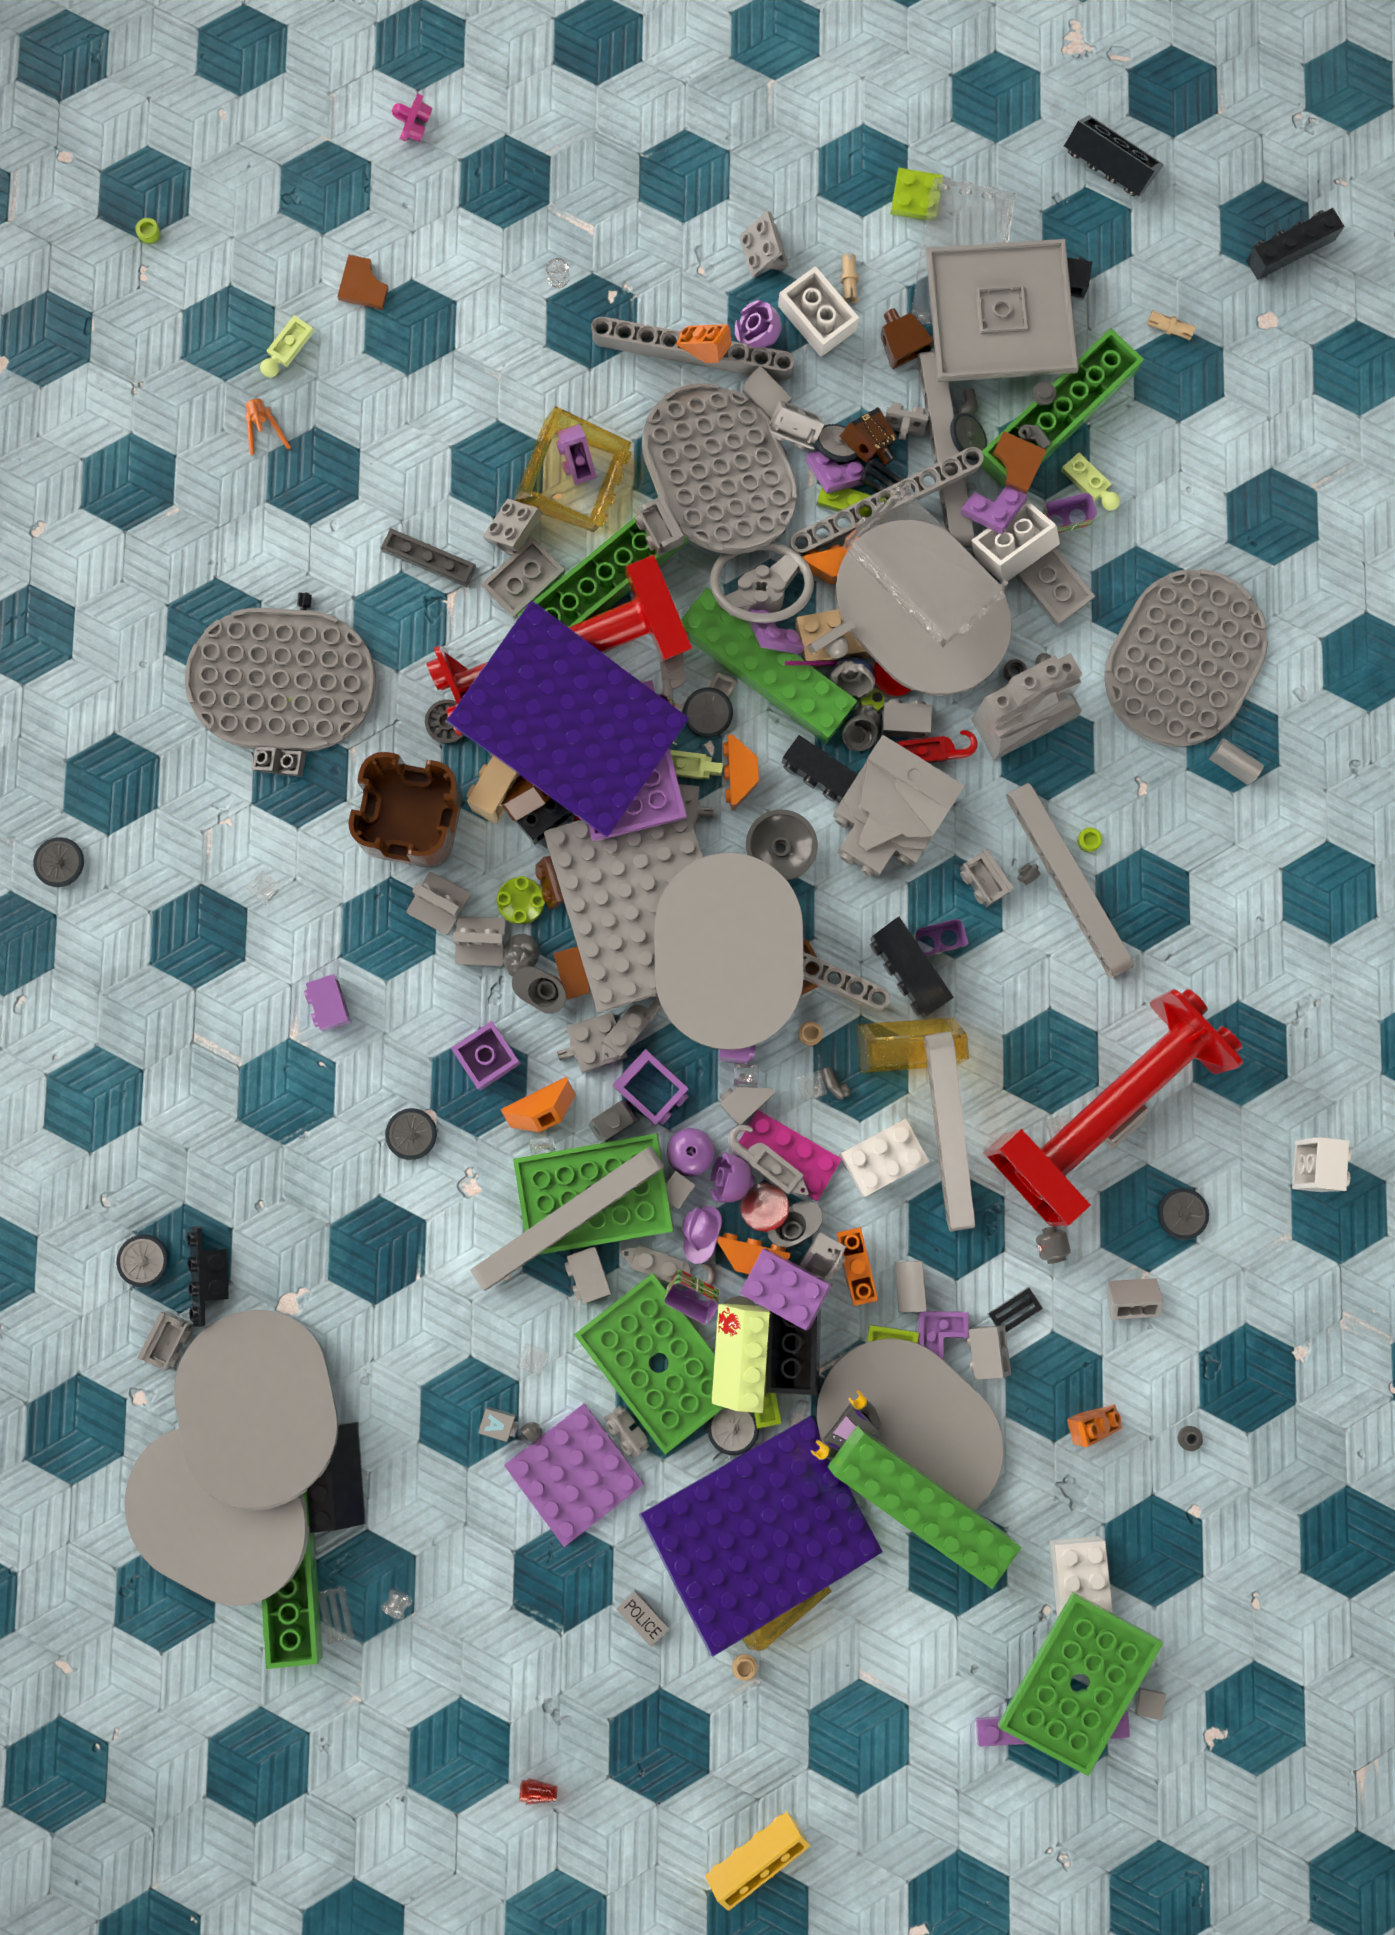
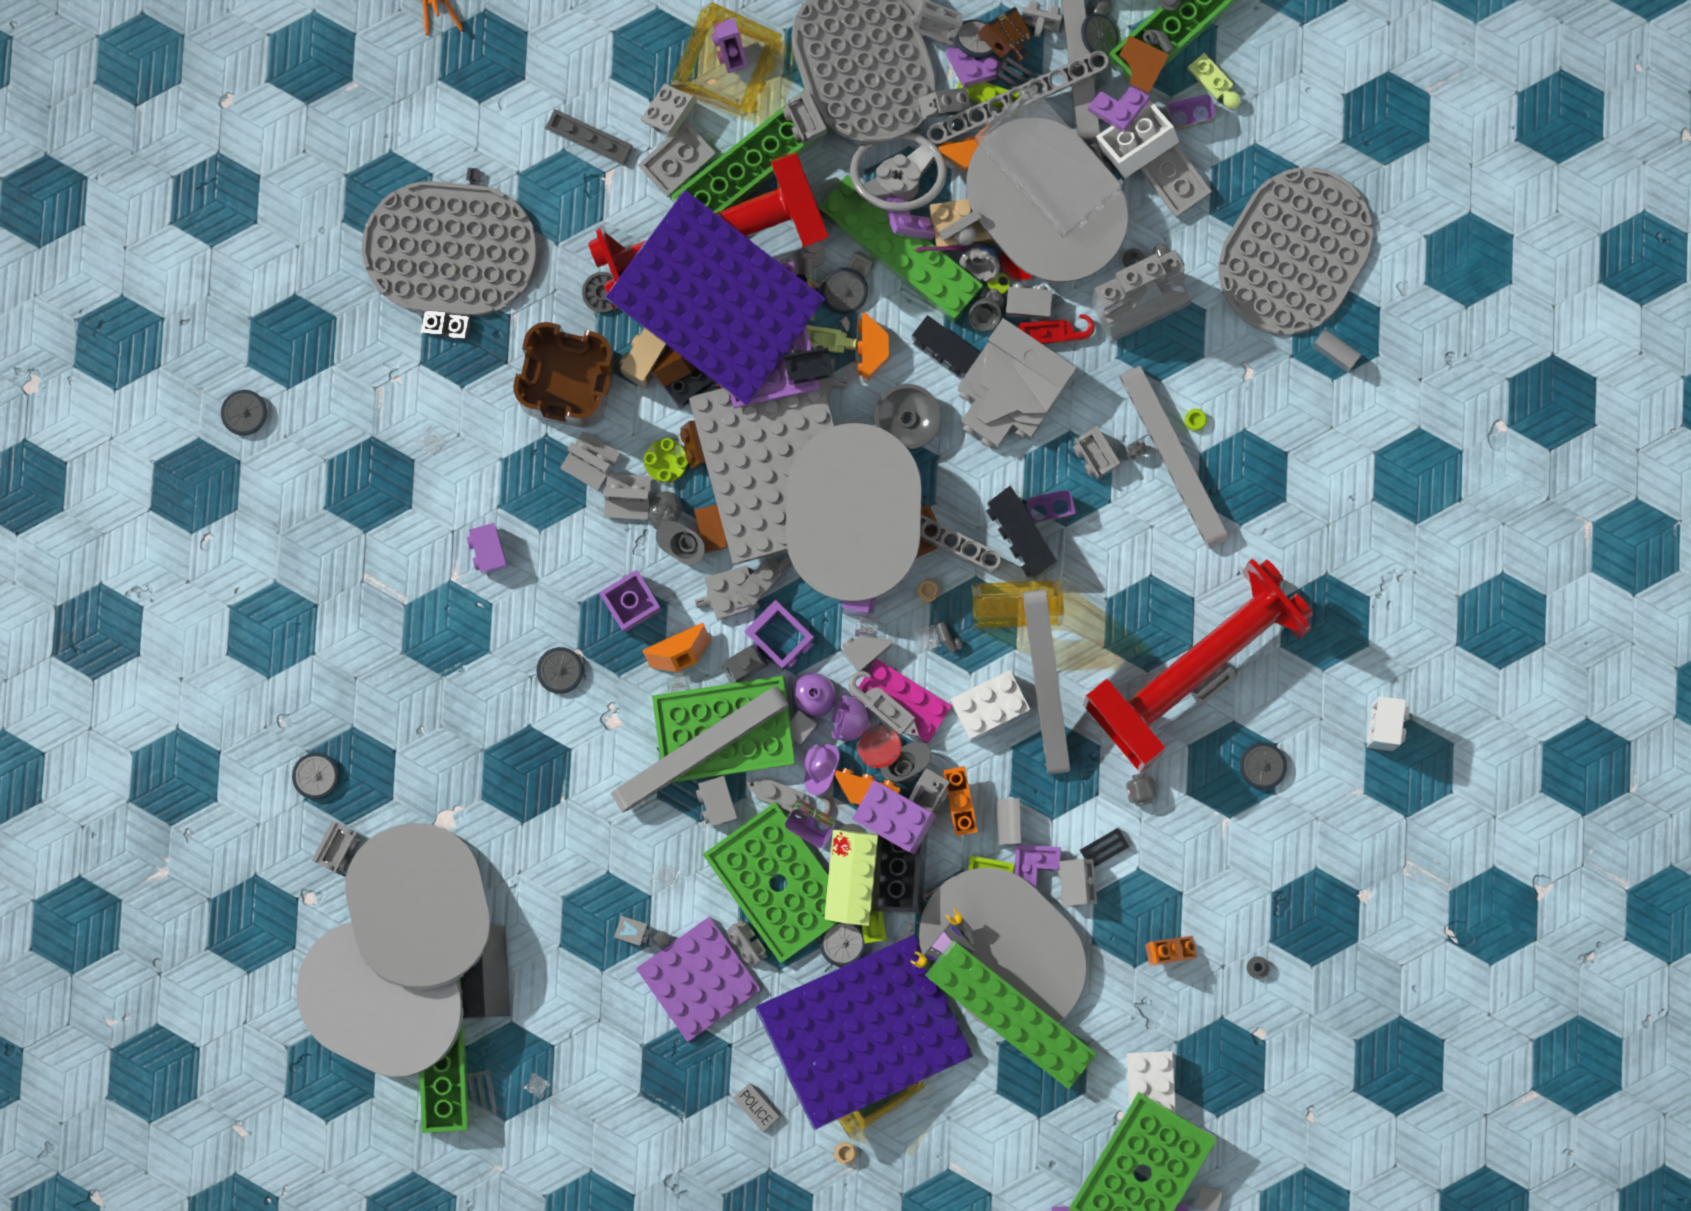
camera: 15 degrees right, 0 degrees up
black bracket [186,1226,229,1327] -> none
light grey brick [1107,1278,1163,1320] -> none
none -> black hinge [784,345,834,385]
none -> light grey hinge [918,87,971,120]

